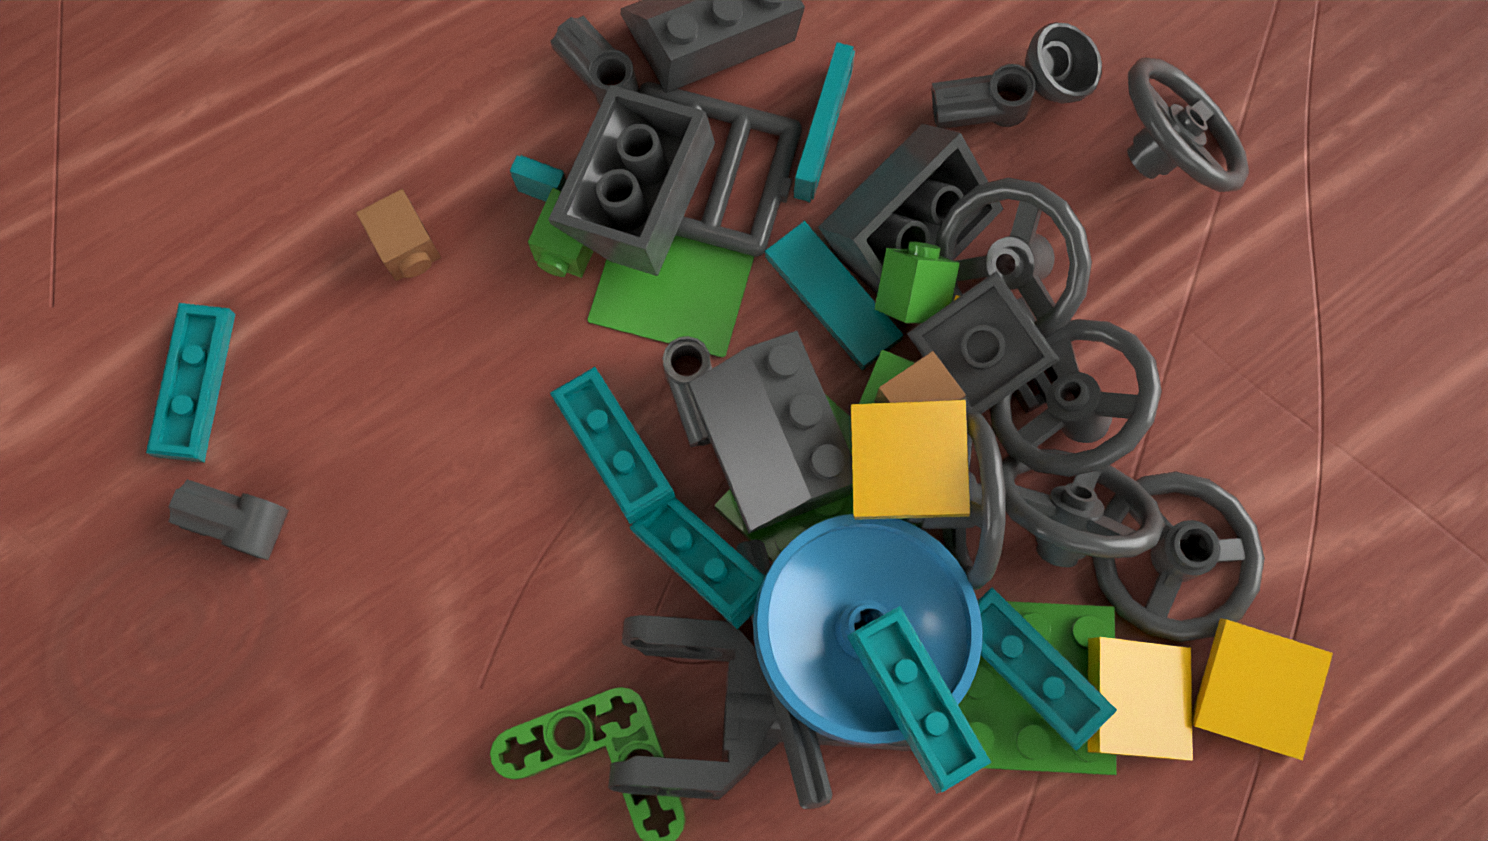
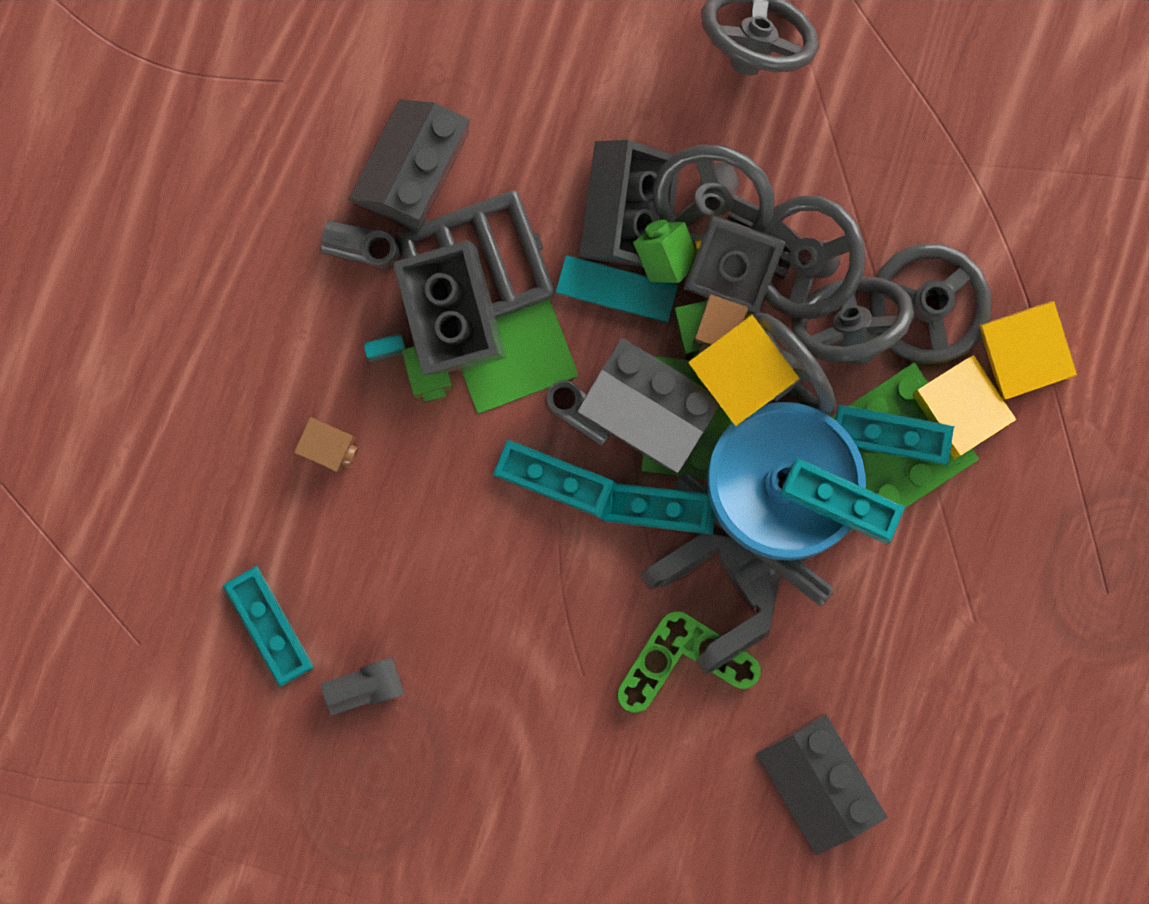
camera: 40 degrees left, 10 degrees up
teal tile [794,42,855,202] -> none
dark grey piece [931,64,1036,129] -> none
dark grey piece [1025,22,1102,104] -> none

